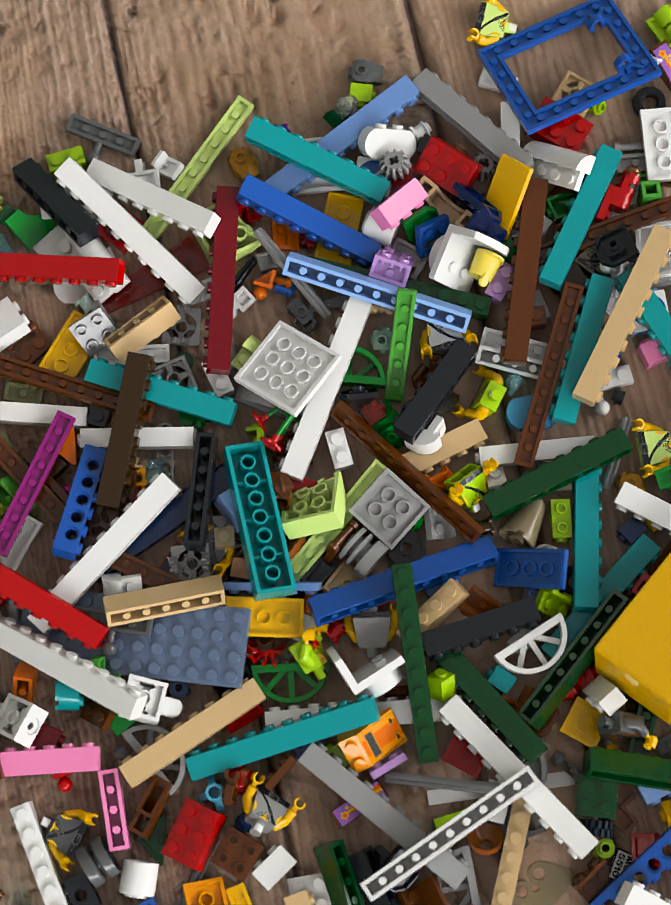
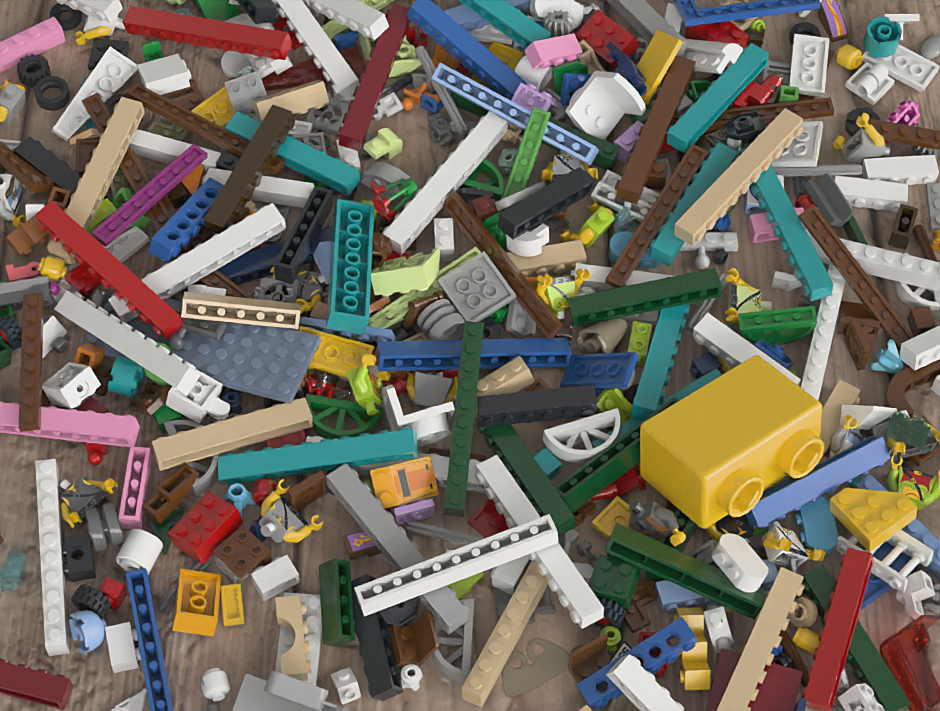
camera: 10 degrees right, 20 degrees down
dark tan brick [214,526,236,550] -> none
reddish brown plate [222,768,241,806] -> none
white plate [234,320,342,417] -> none
lime brick [427,668,456,703] -> none
dark orange piece [467,823,504,855] -> none
light yellow hat [468,248,505,287] -> none
white brick [582,675,627,716] -> none
none -> dark brown bracket [93,364,113,396]
none -> blue bracket [334,27,359,51]
none -> light grey beam [494,181,546,211]
none -> dark brown brick [746,29,765,49]

